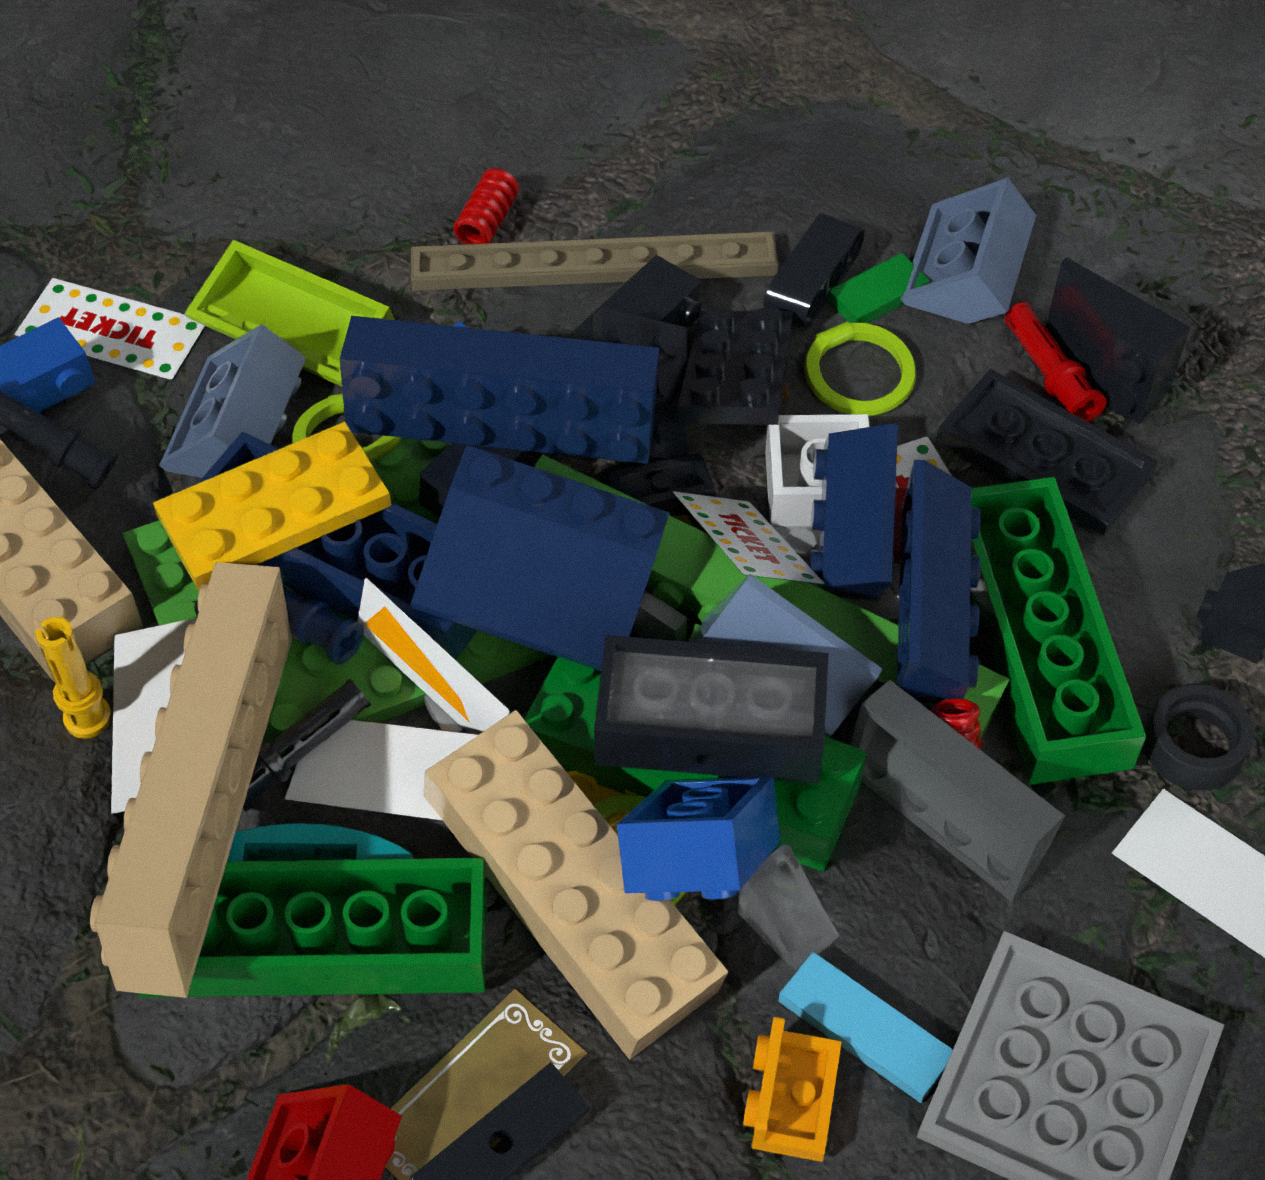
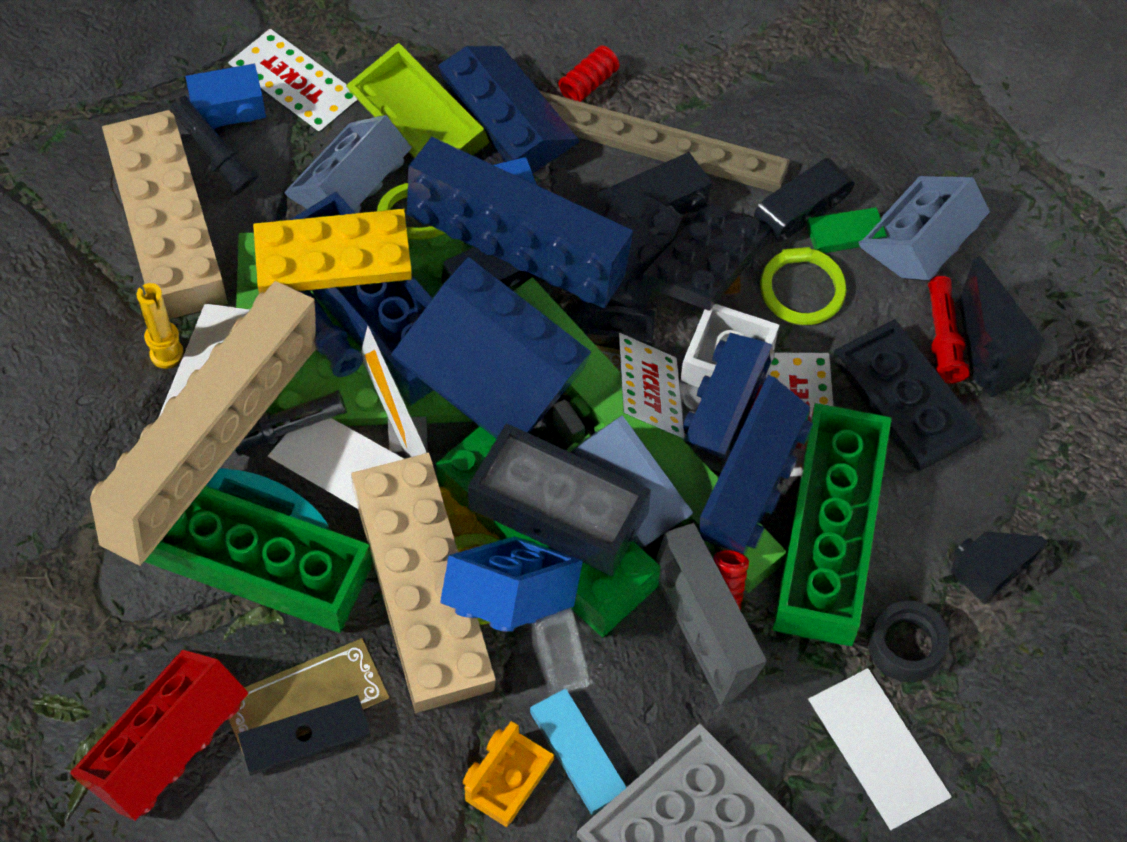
camera: 20 degrees right, 5 degrees up
none -> dark blue slope [438,46,579,173]

